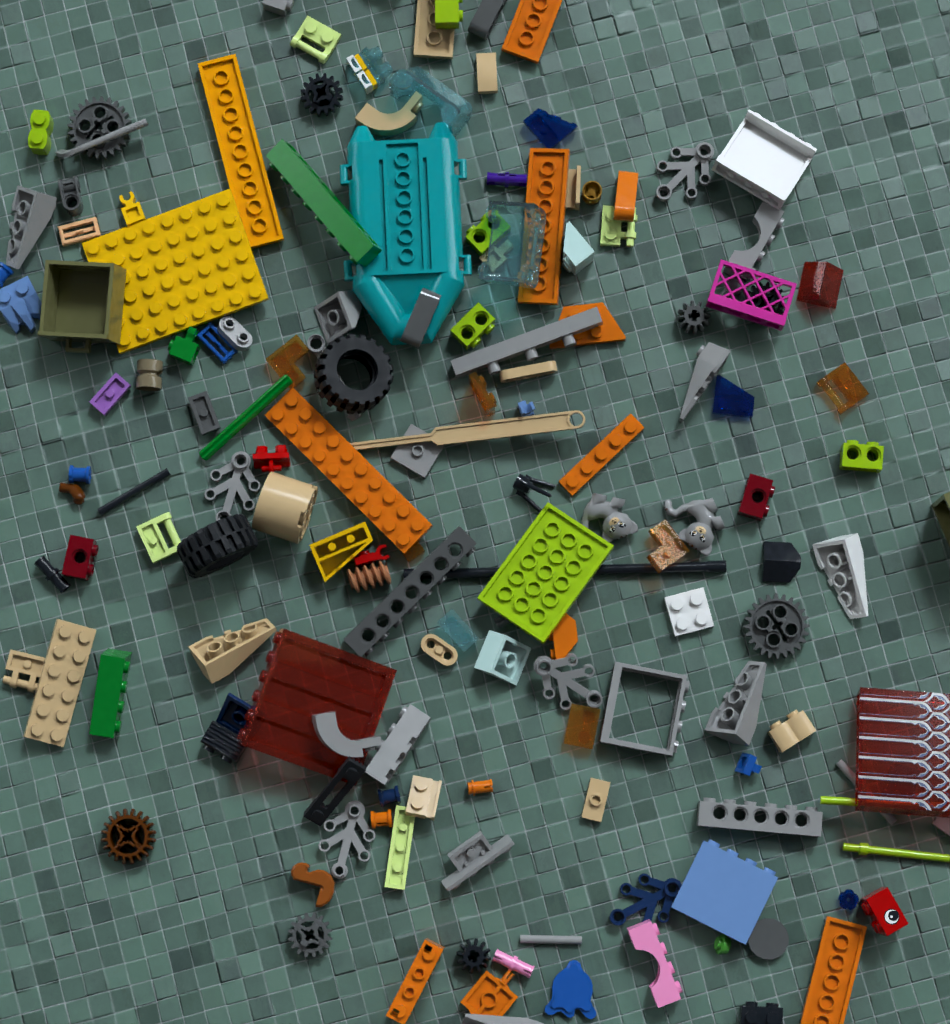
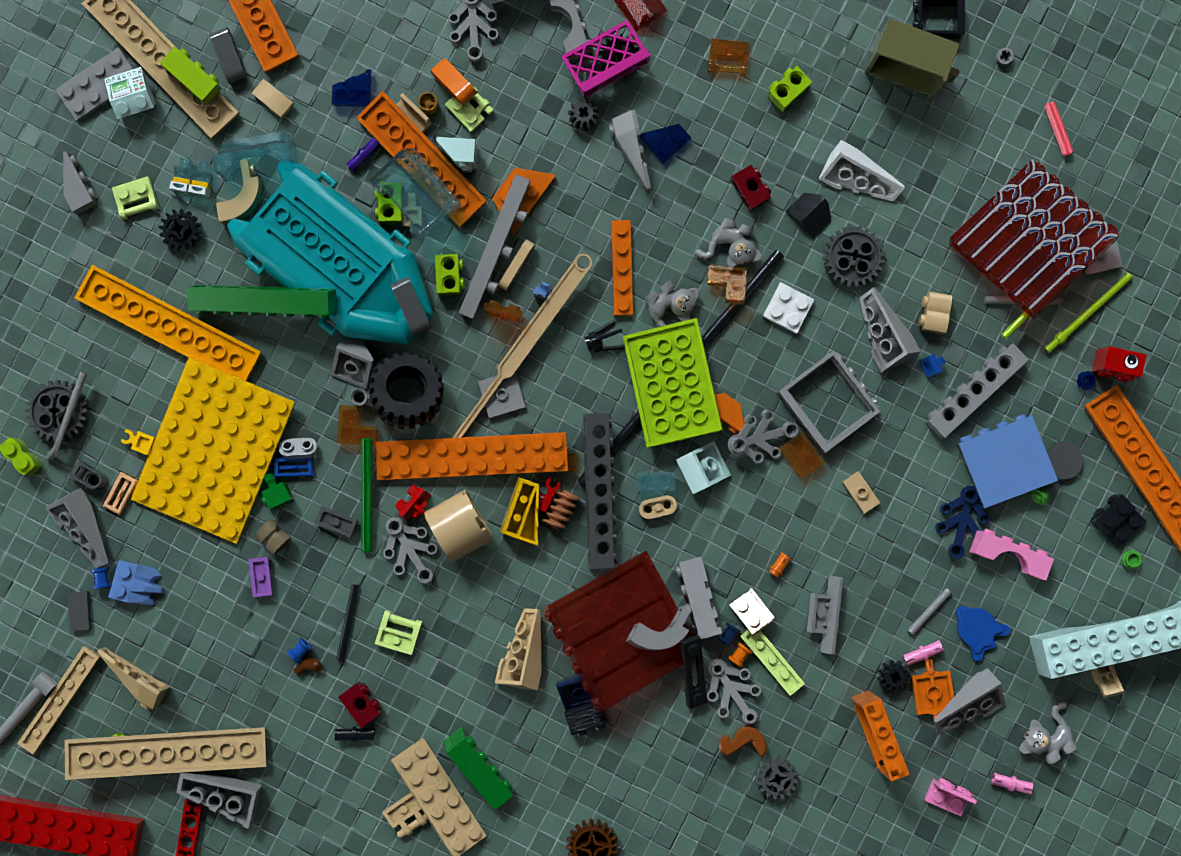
camera: 50 degrees left, 5 degrees up
olive container [37,260,126,353] -> none
black tyre [177,514,258,578] -> none

